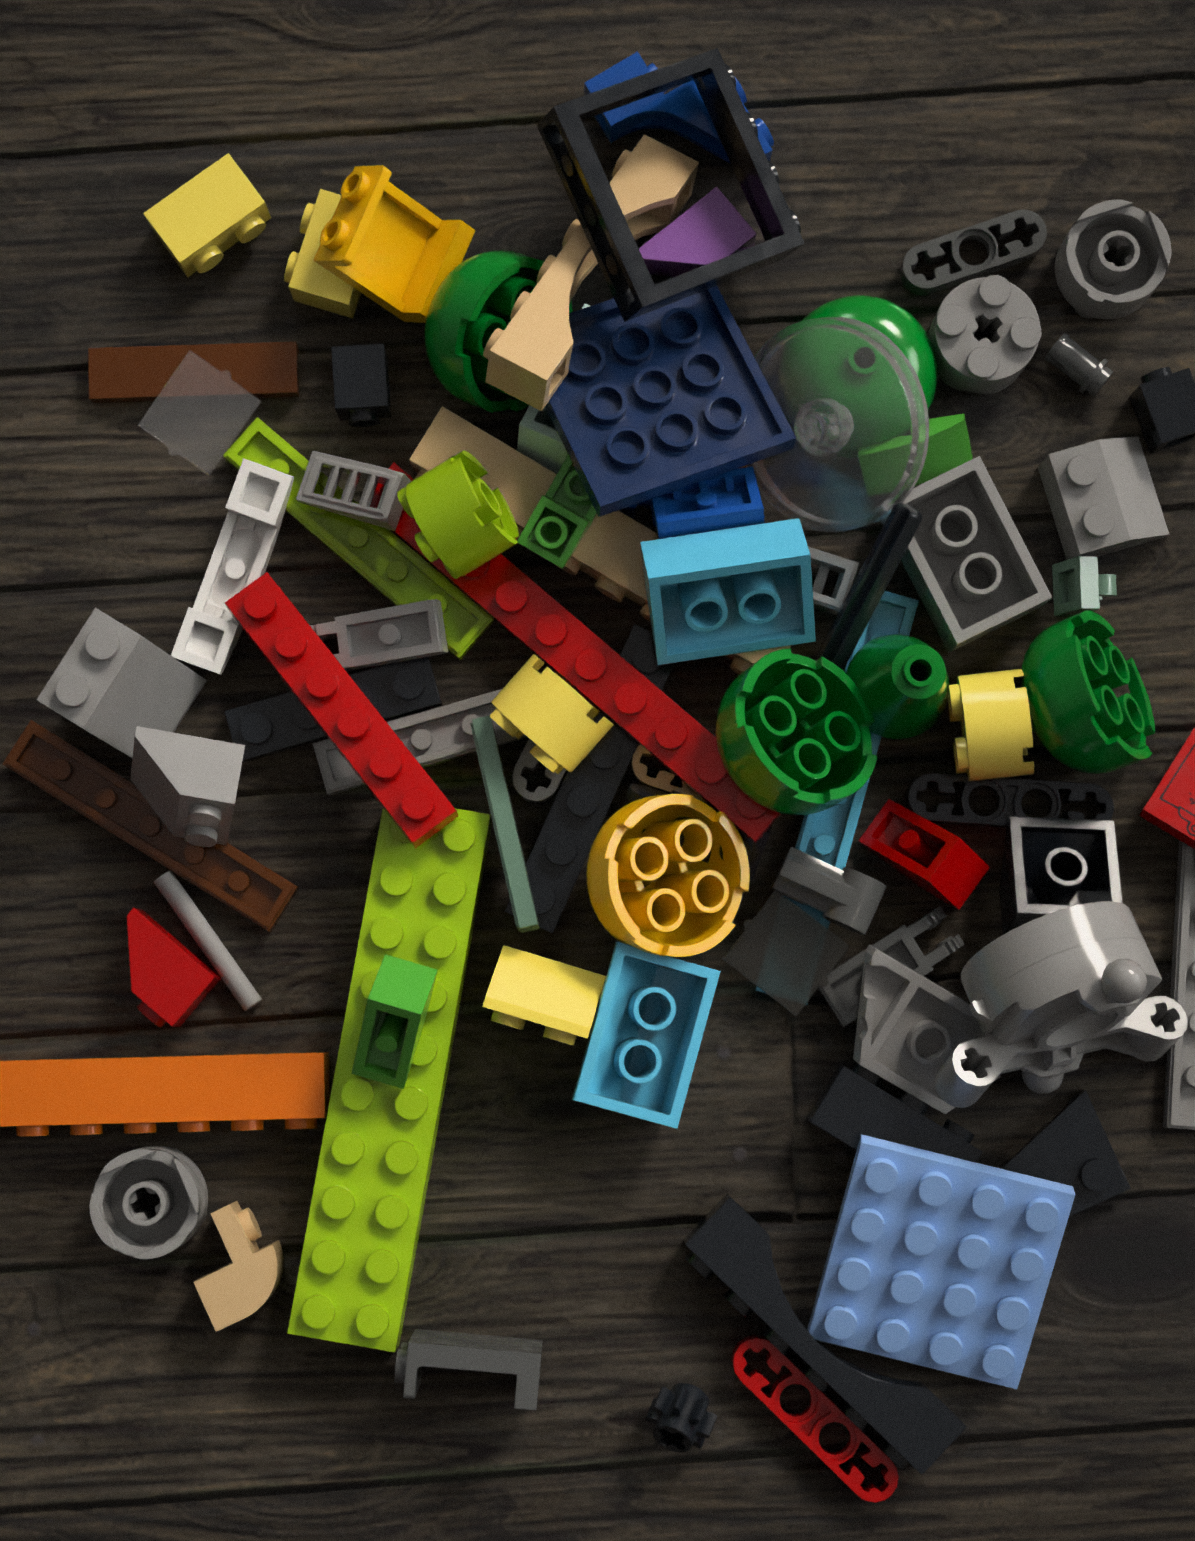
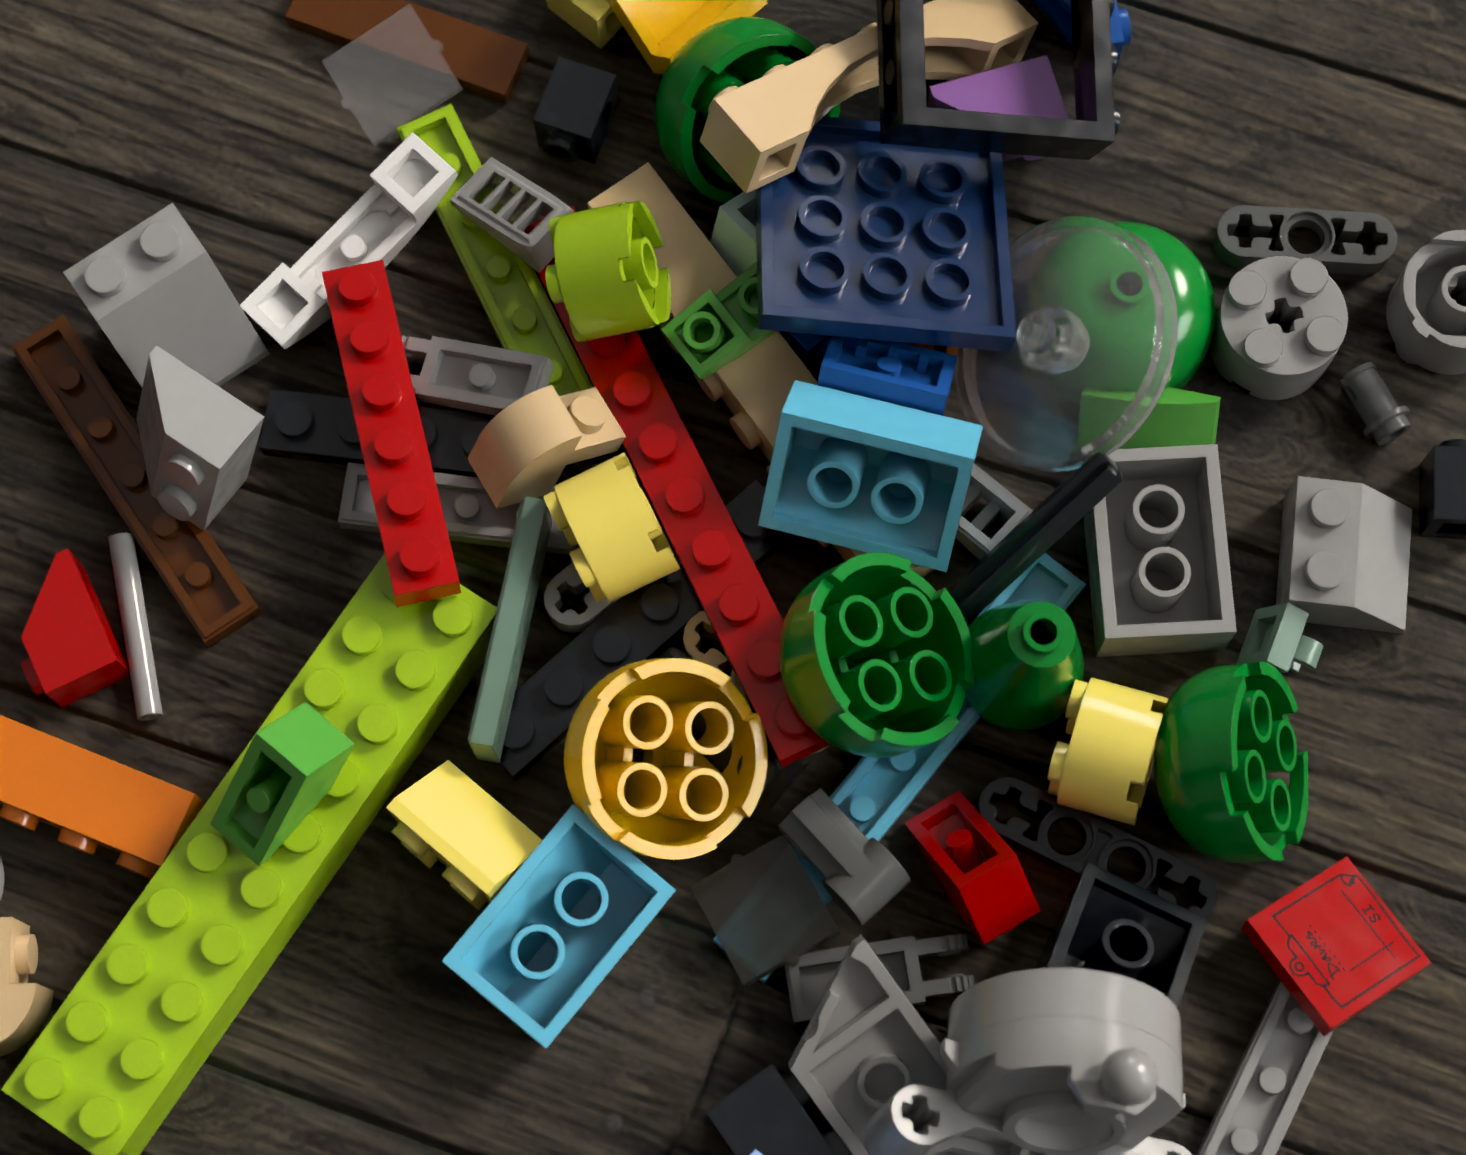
camera: 30 degrees right, 10 degrees down
none -> tan brick [467,385,626,509]

